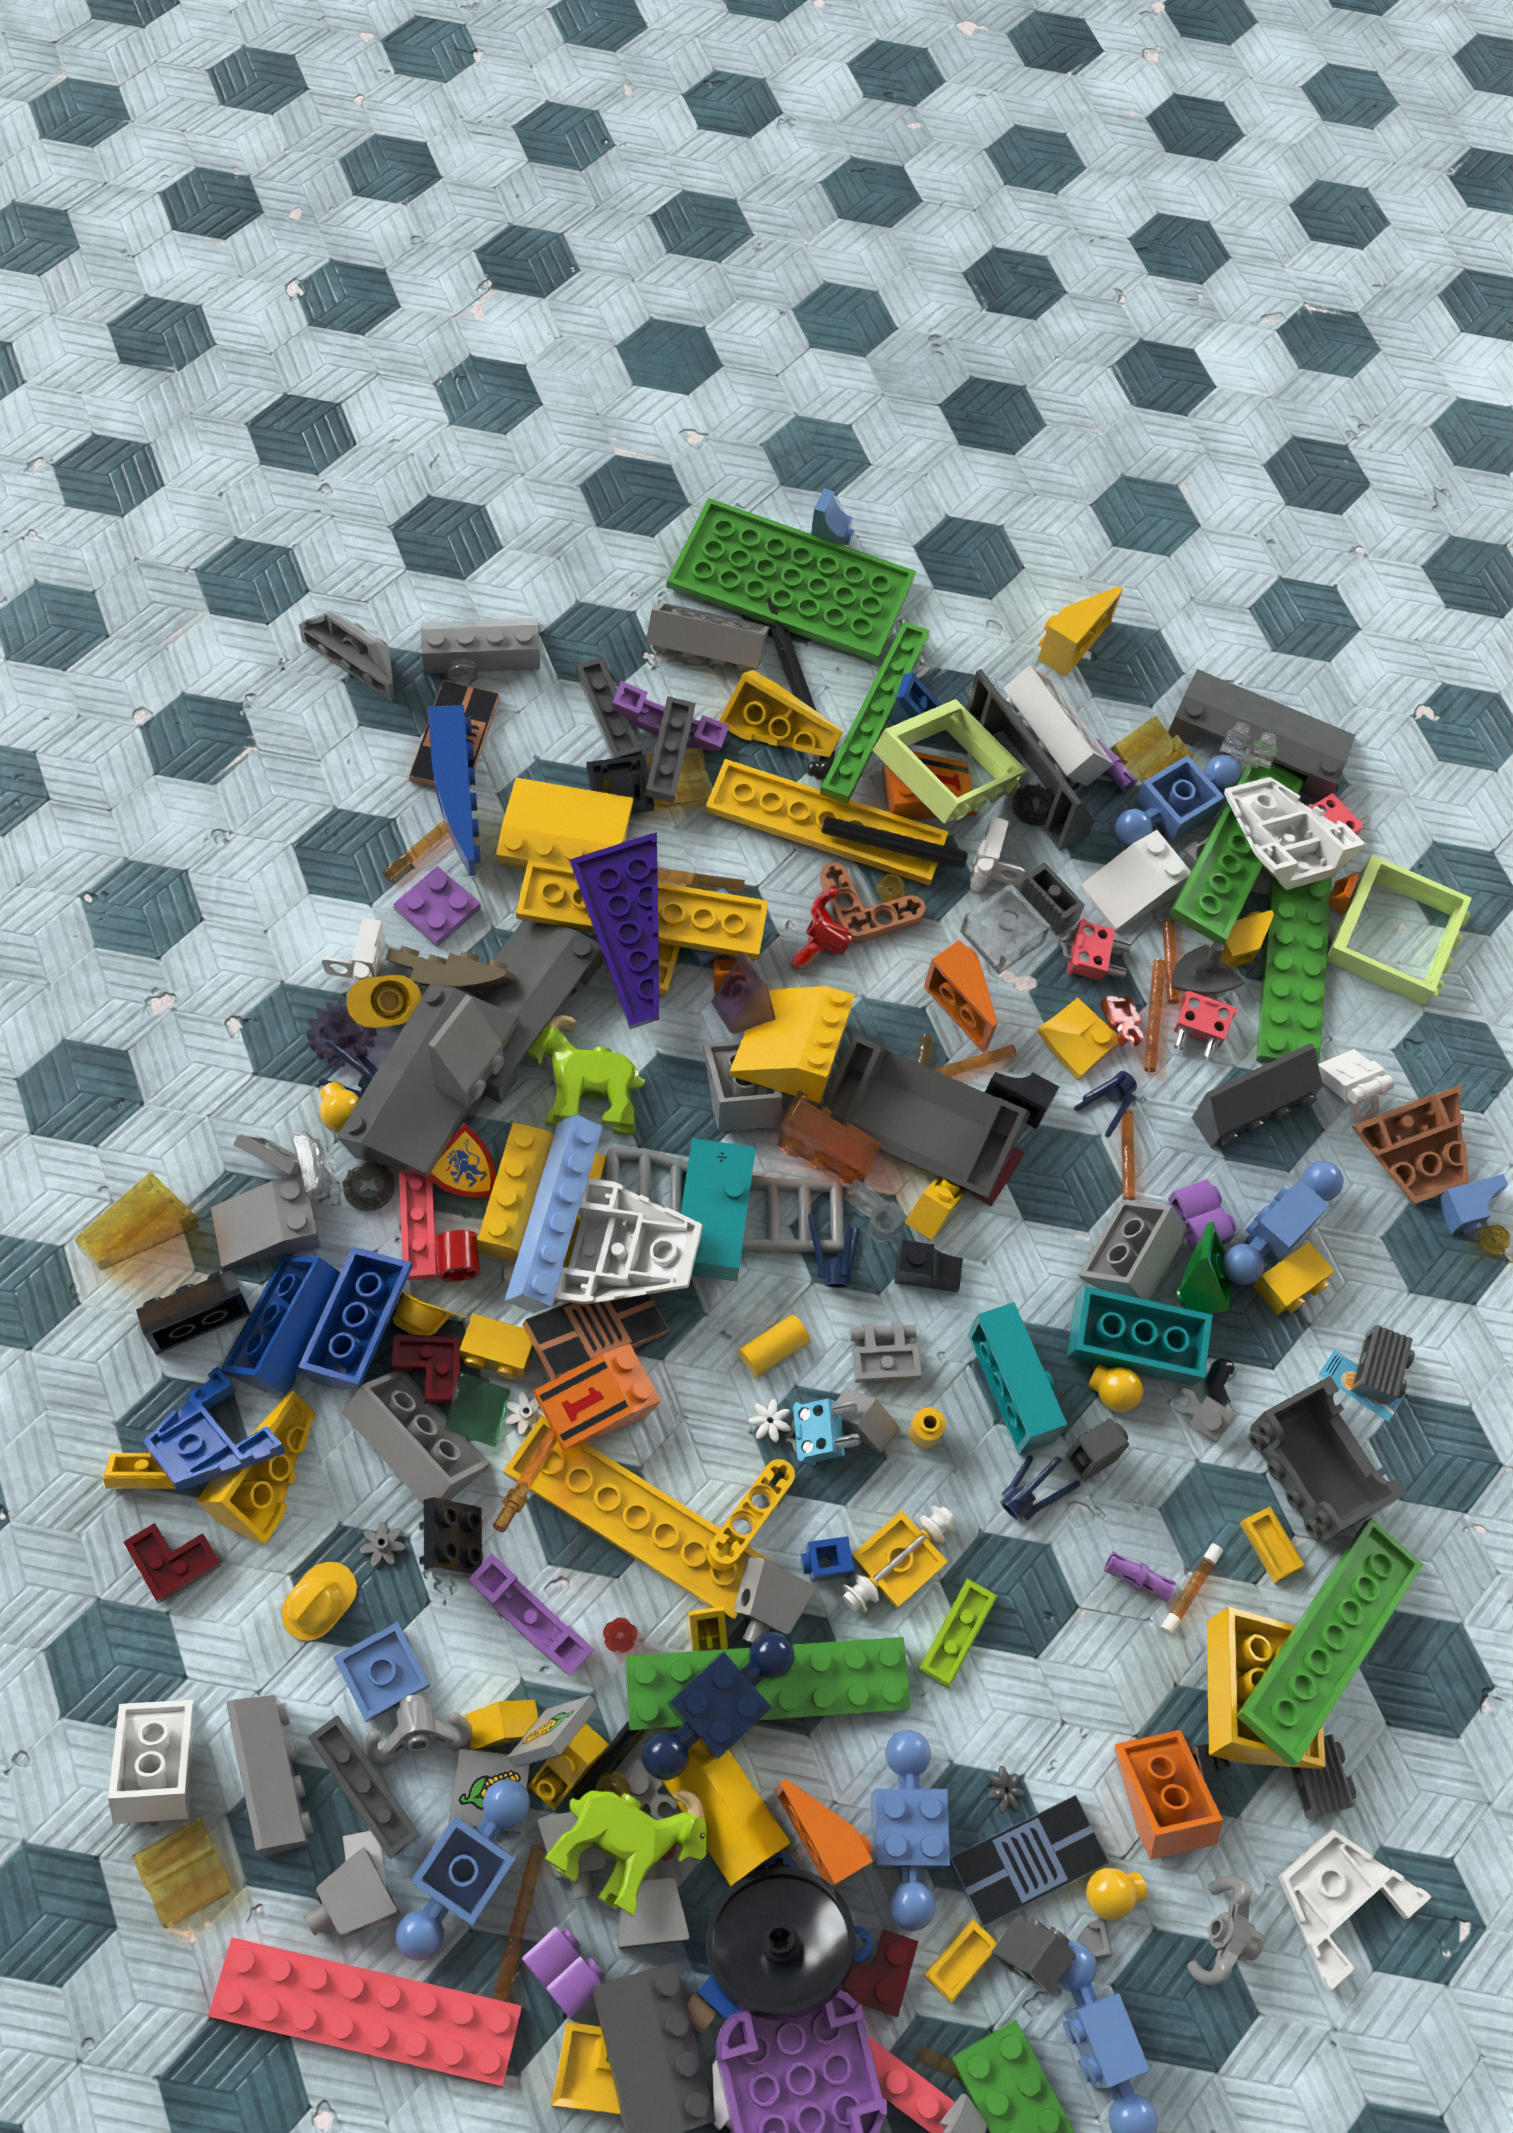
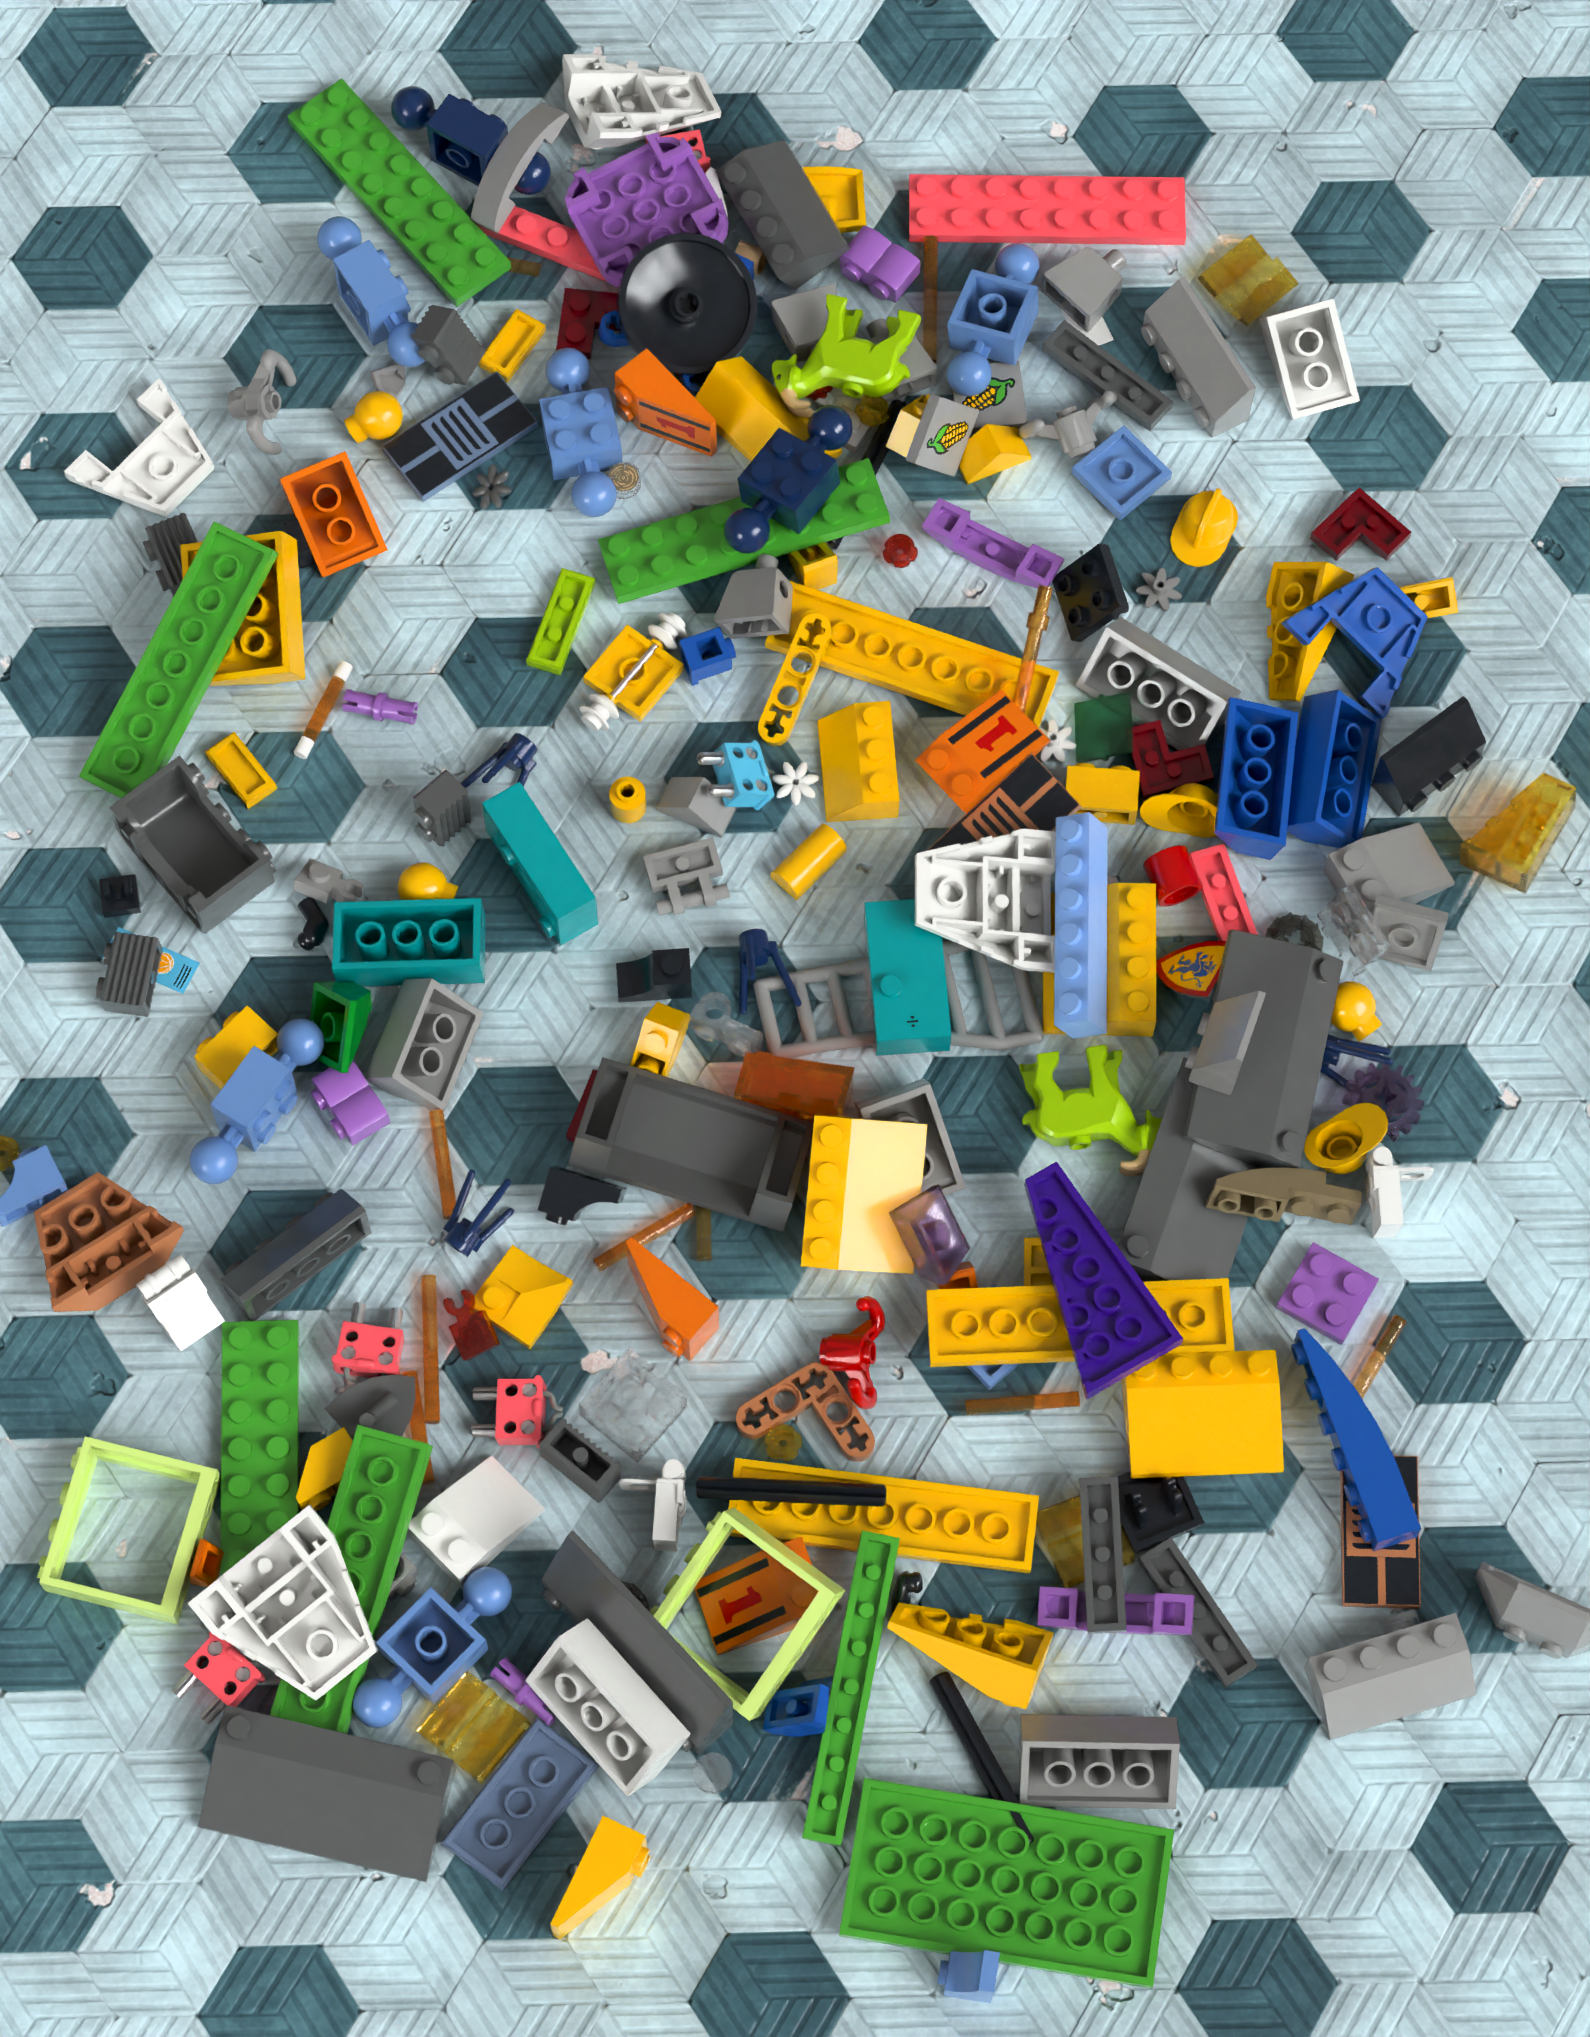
camera: 175 degrees right, 5 degrees up
clear hips [1220,721,1279,772] -> none
none -> black tile [99,874,141,918]
none -> sand blue tile [441,1718,599,1892]
none -> tile [606,462,641,499]
none -> yellow slope [817,701,900,823]

